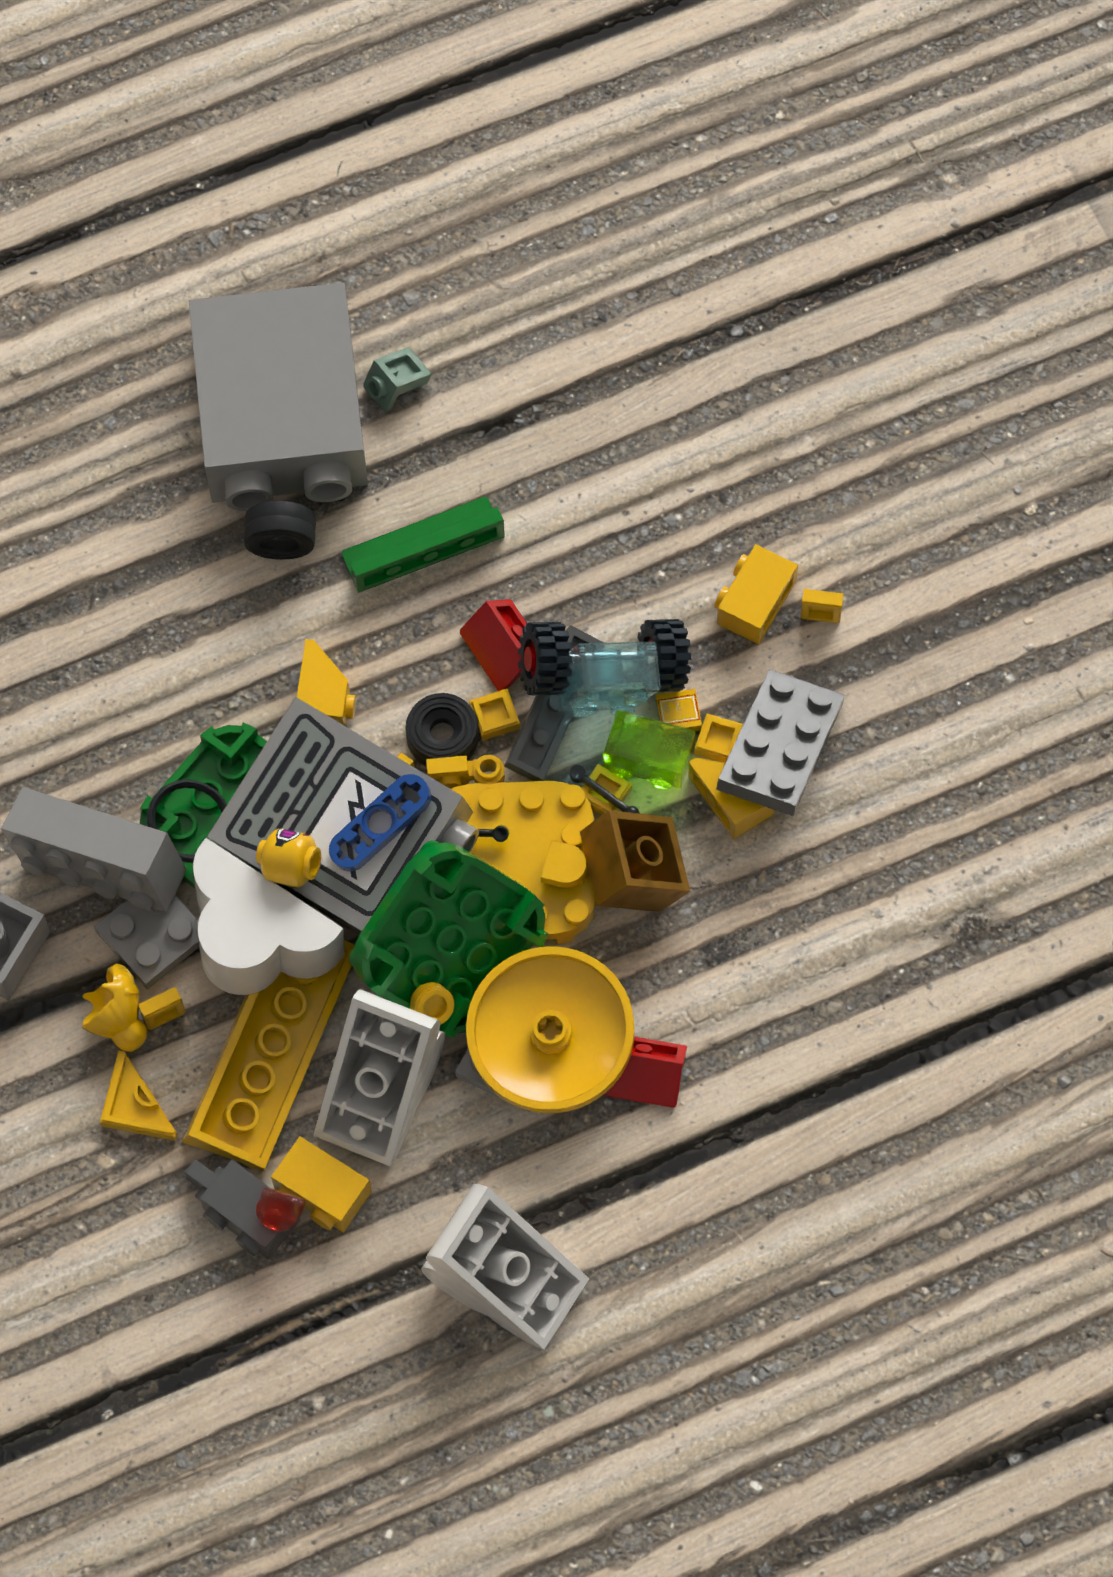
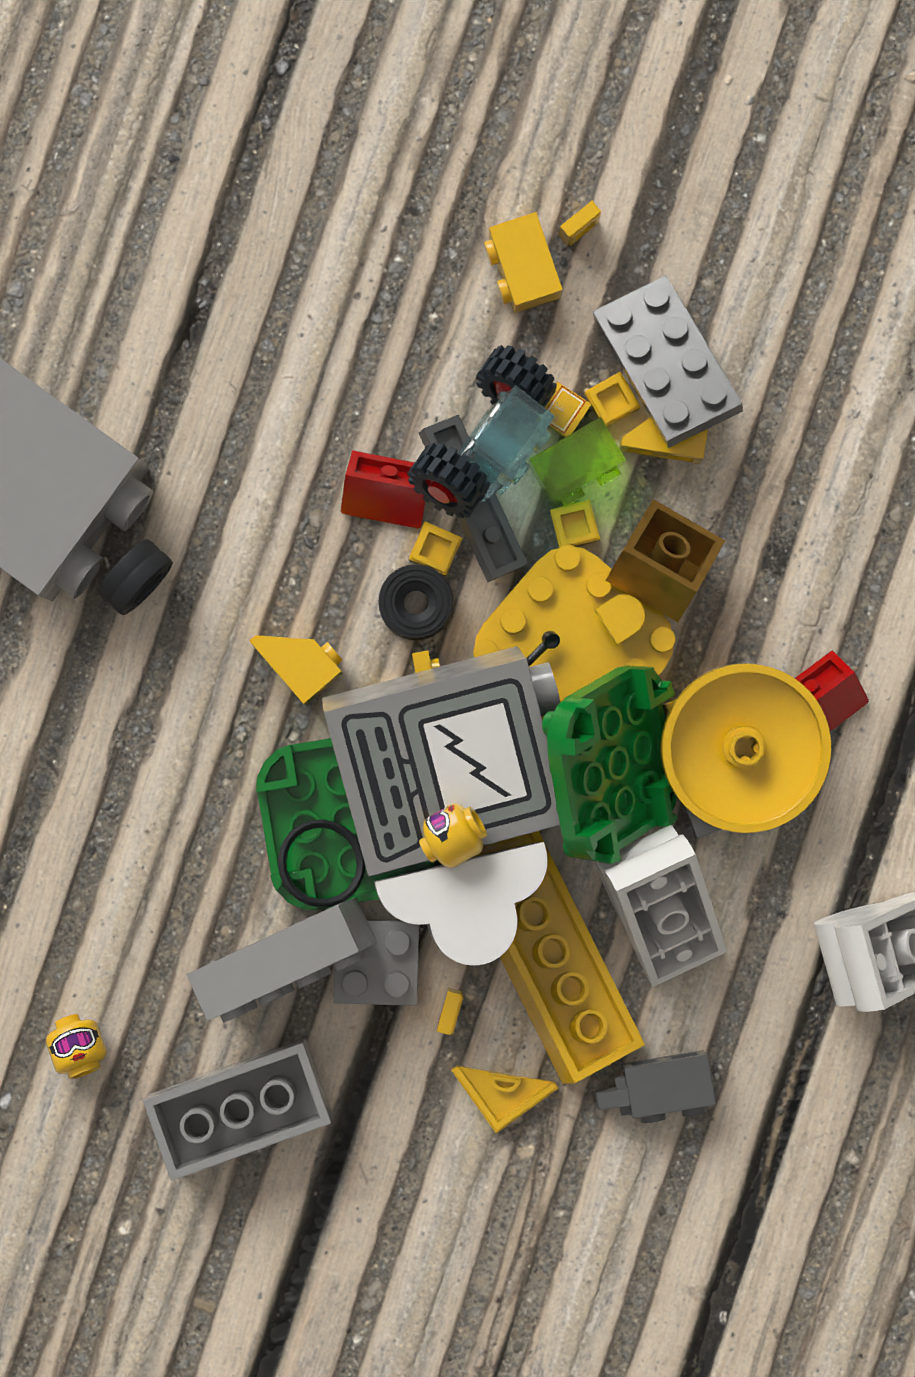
camera: 50 degrees left, 20 degrees up
yellow piece [82,963,147,1052] -> none
clear red plate [256,1187,306,1231] -> none
yellow brick [271,1136,372,1233] -> none
blue beam [329,774,431,871] -> none
green panel [342,497,505,593] -> none
sand green bracket [363,347,432,411] -> none
yellow tile [410,982,454,1025] -> none
yellow plate [426,755,505,789] -> none
black hinge [570,765,640,814] -> none

